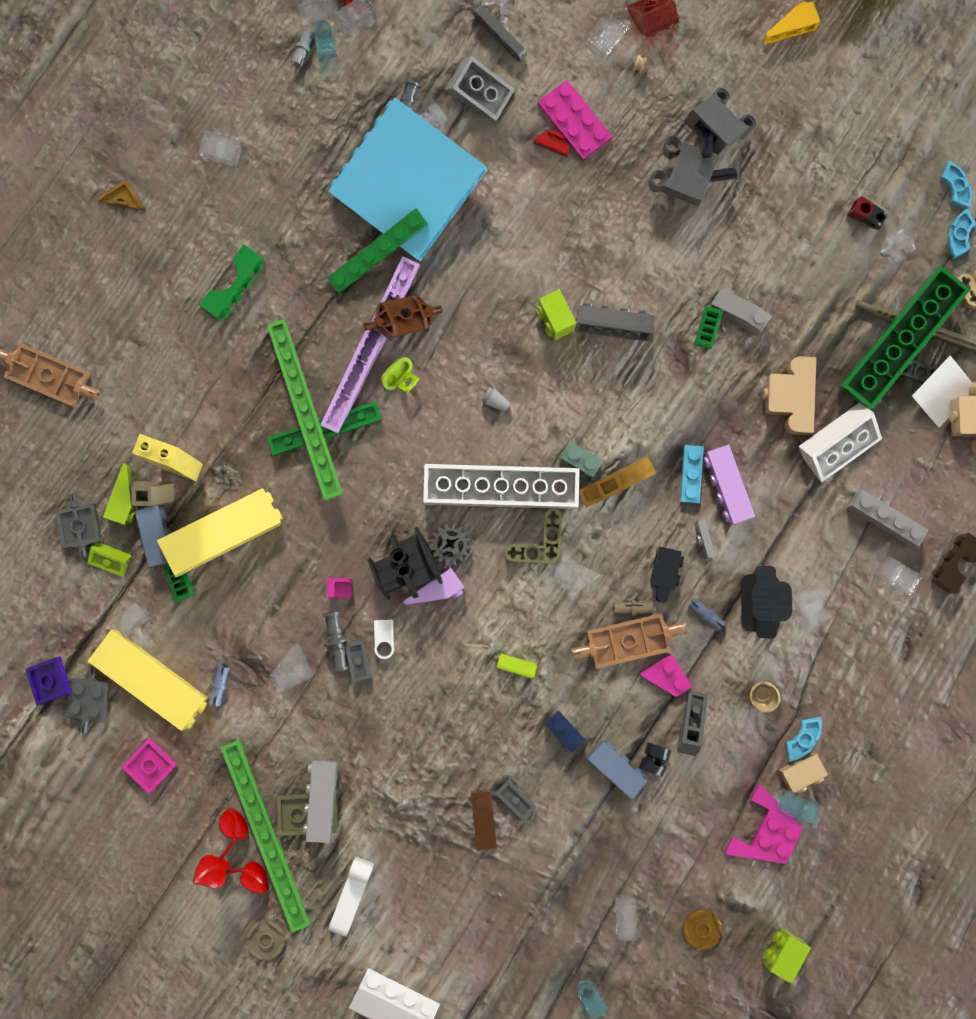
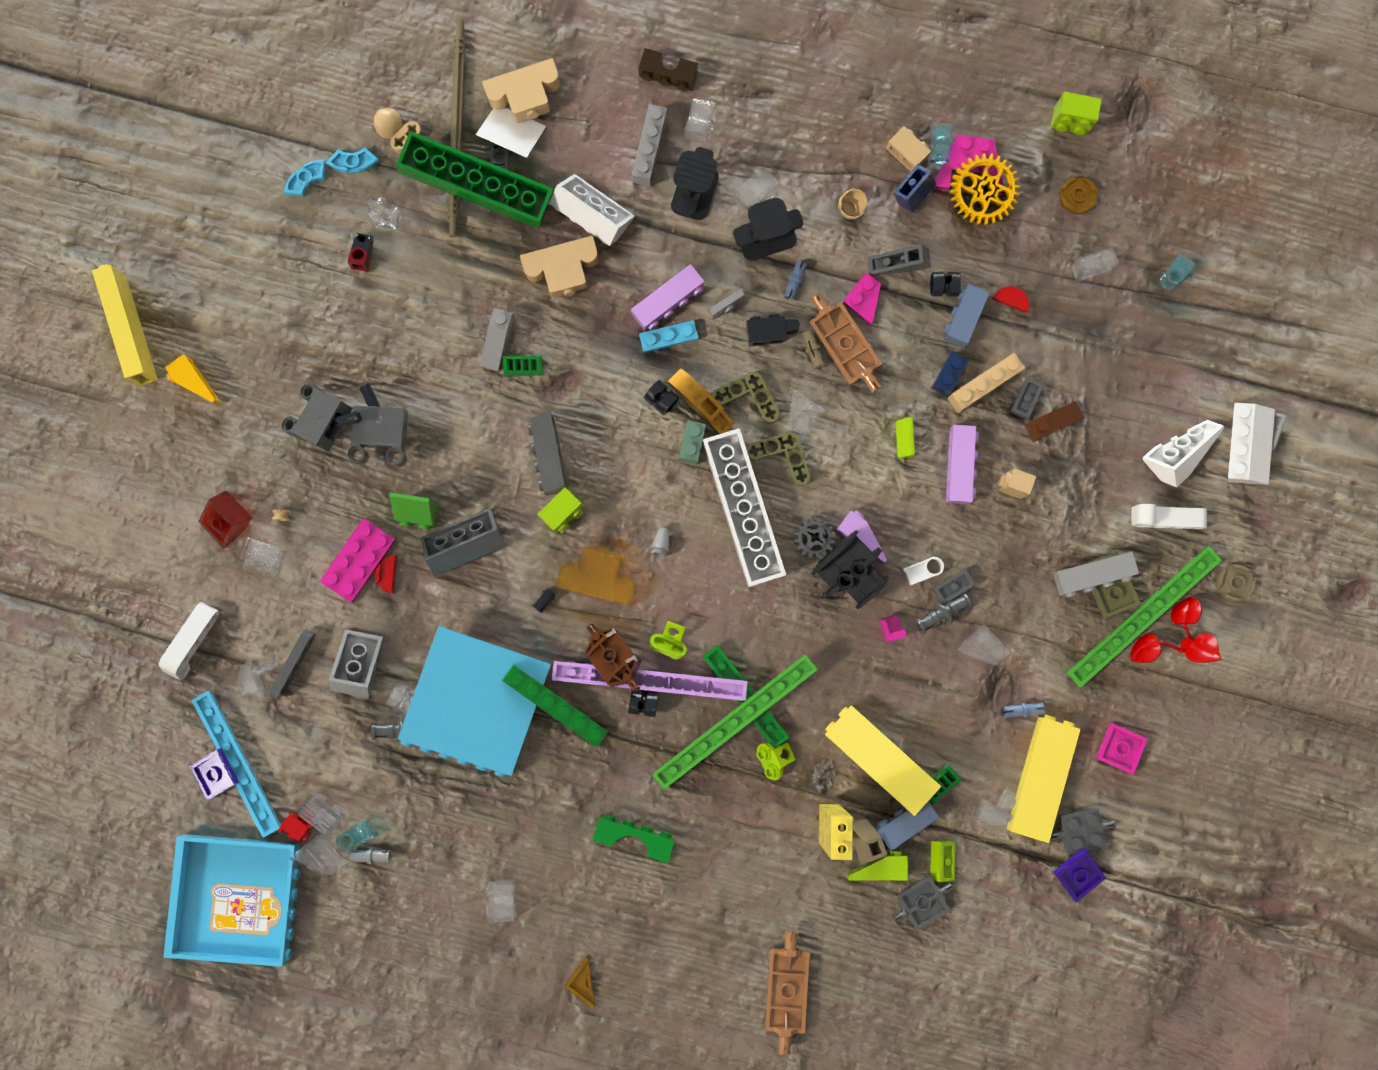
camera: 105 degrees left, 0 degrees up
medium azure tile [785,717,822,762] -> none
none -> bright green slope [389,492,440,530]
none -> dark grey slope [420,508,506,576]
none -> black pin [533,588,556,613]
none -> clear yellow brick [555,546,635,605]
none -> black wheel [628,690,659,718]
none -> black wheel [644,380,680,416]
none -> black piece [671,147,719,220]
none -> olive beam [712,372,779,424]
none -> lime bracket [756,742,795,780]
none -> dark blue brick [893,164,936,213]
none -> lavender brick [946,425,979,504]
none -> tan brick [947,352,1025,414]
none -> yellow gear [950,154,1021,225]
none -> red tile [992,286,1029,313]
none -> tan brick [999,468,1036,499]
none -> white wedge [1143,420,1224,487]

